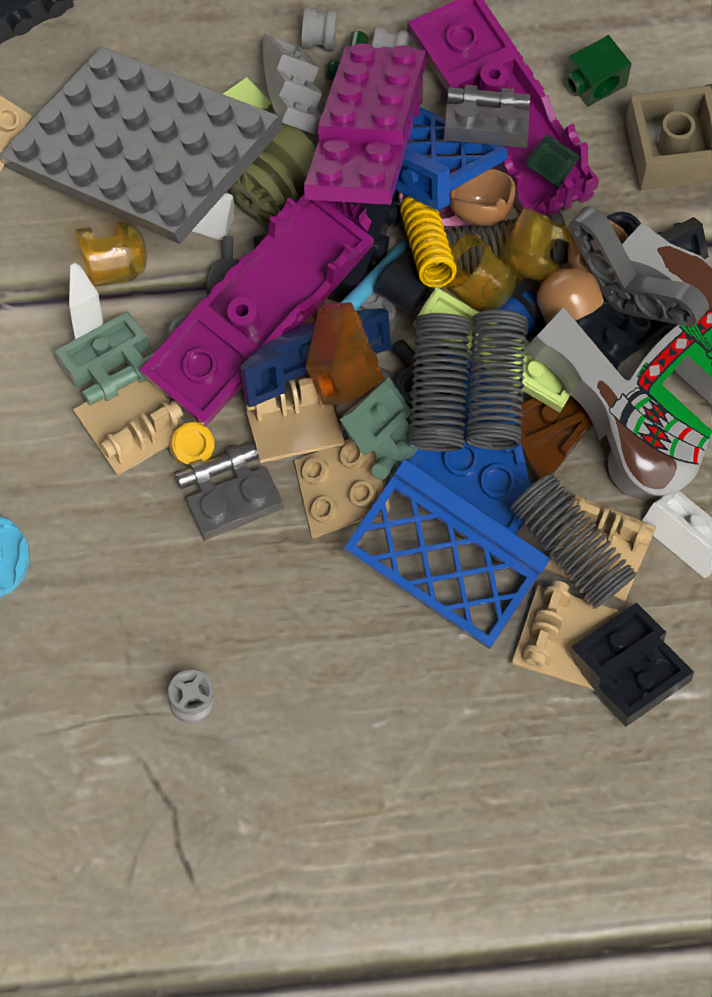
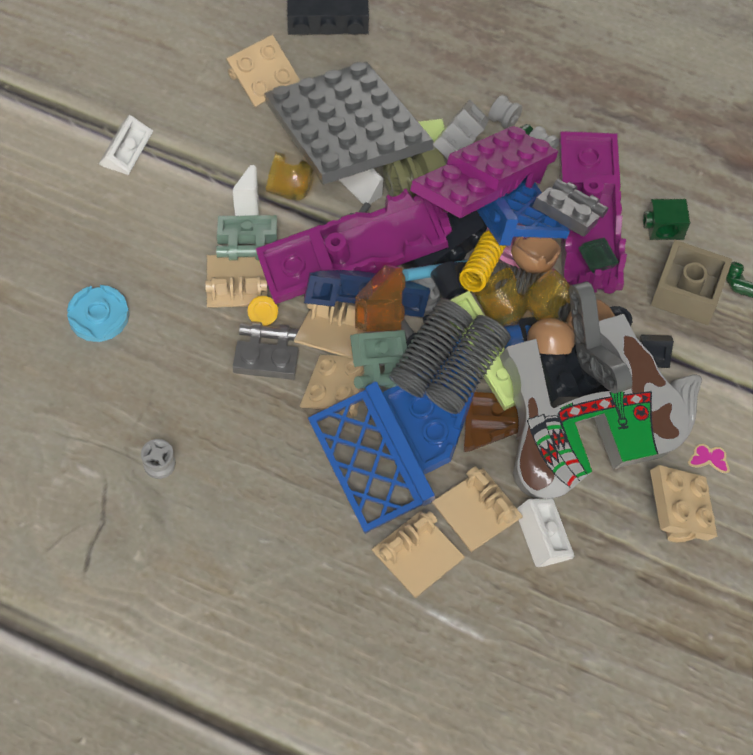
camera: 30 degrees right, 5 degrees down
dark grey piece [510,473,637,609] -> none
black slope [570,602,694,727] -> none

